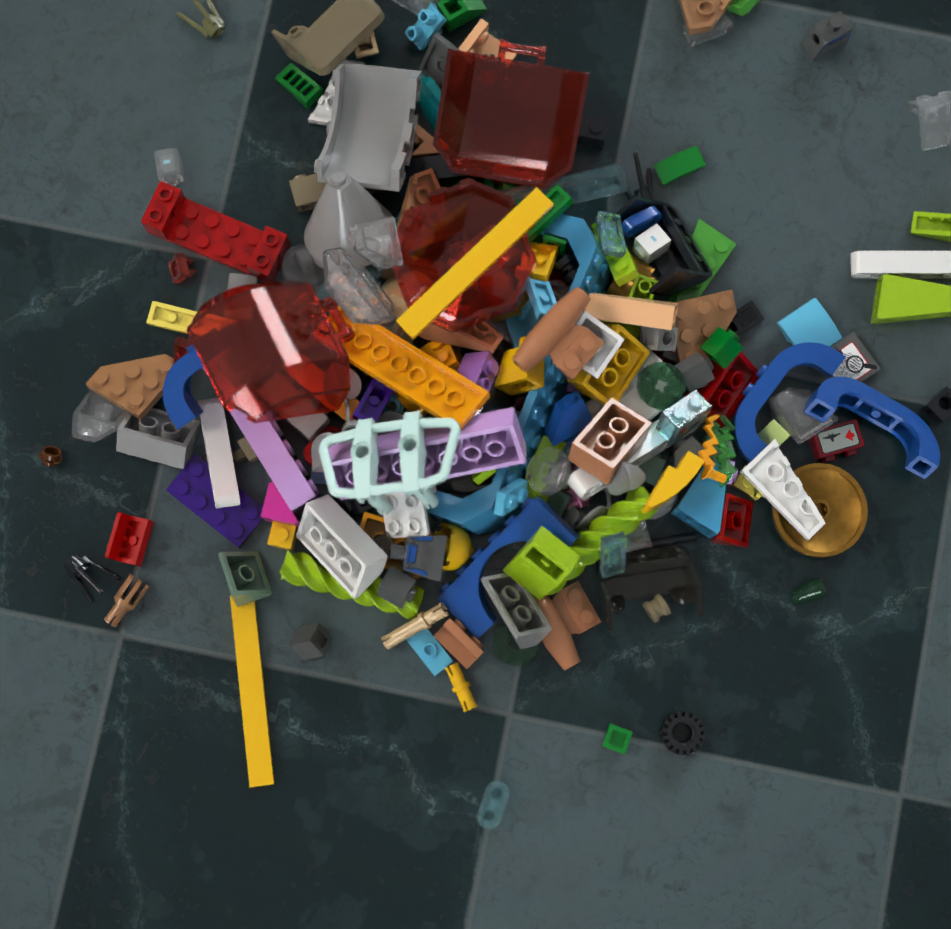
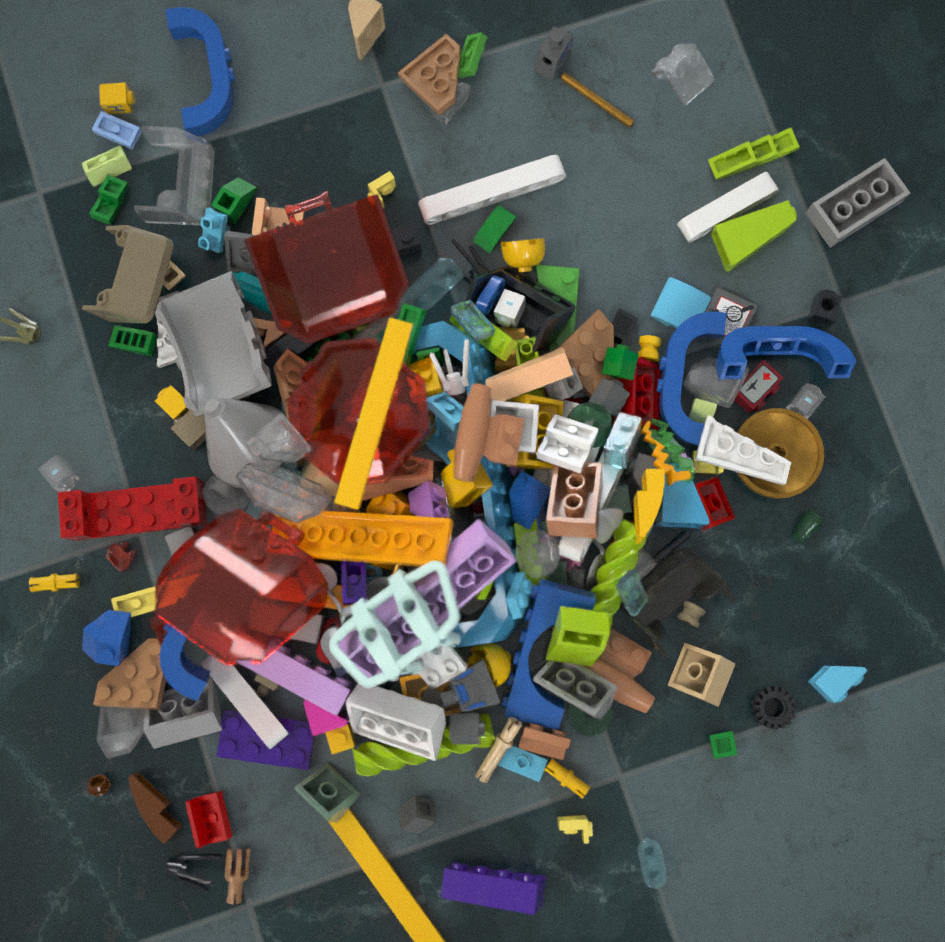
camera: 25 degrees left, 0 degrees up
none -> yellow pin [29,573,80,592]
none -> blue slope [82,609,131,666]
none -> reddish brown slope [128,772,183,844]
none -> yellow brick [155,385,189,420]
none -> light yellow bracket [367,171,396,209]
none -> white beam [418,155,566,225]
none -> white plant [430,339,469,395]
none -> dark purple wedge [441,862,546,915]
none -> yellow cylinder [501,238,545,272]
none -> white slope [536,414,599,474]
none -> light yellow bracket [557,815,593,844]
none -> pearl gold bar [561,72,634,128]
none -> yellow wheel [638,335,662,363]
none -> tan slope [668,643,735,707]
none -> clear brick [786,383,826,419]
none -> medium azure slope [808,666,867,703]

